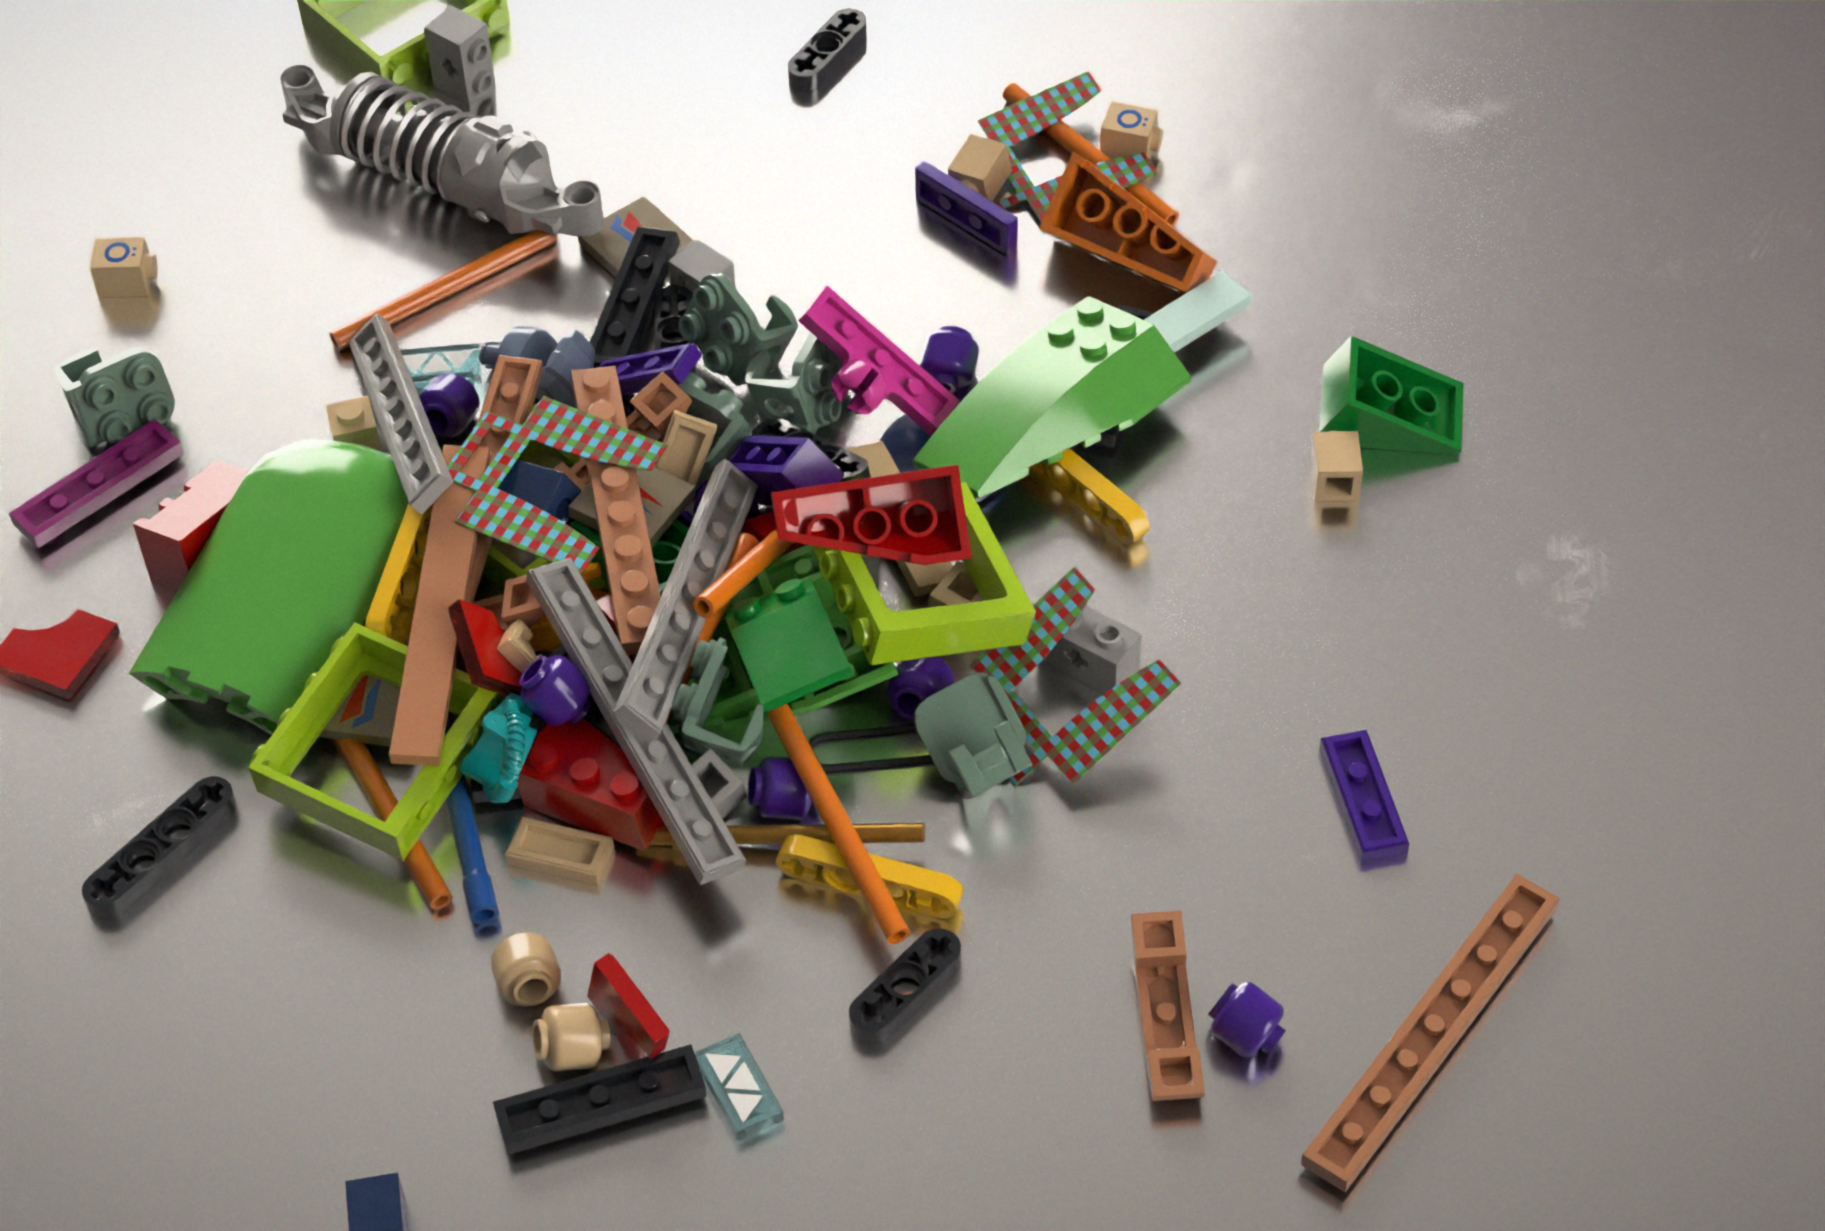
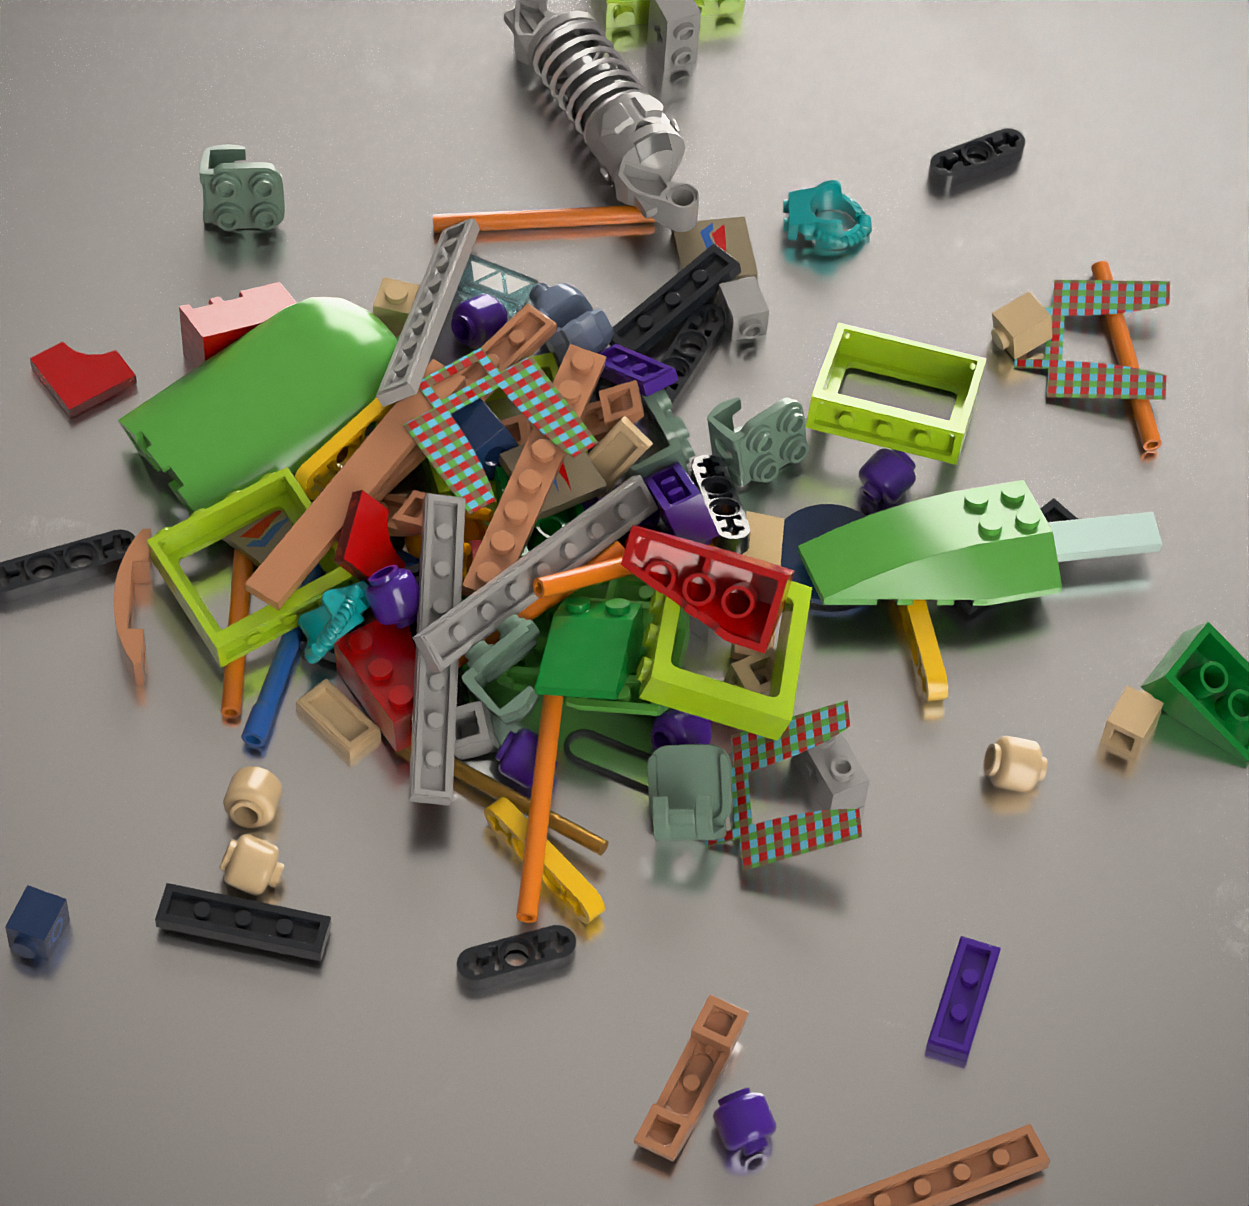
camera: 25 degrees right, 5 degrees up
magenta plate [9,419,184,548] -> none
tan brick [89,237,158,298] -> none
tan tile [497,618,542,674] -> none
red tile [587,953,670,1059] -> none
sand green piece [678,274,799,386] -> none
clear light blue tile [694,1033,784,1141] -> none
dark pink plate [797,285,960,436] -> none
dark purple tile [915,160,1018,255] -> none
orange wedge [1039,151,1217,294] -> none
tan brick [1099,101,1164,159] -> none
none -> nougat slope [113,529,153,685]
none -> teal piece [783,180,872,249]
none -> lime piece [805,323,986,465]
none -> tan head [983,736,1047,793]

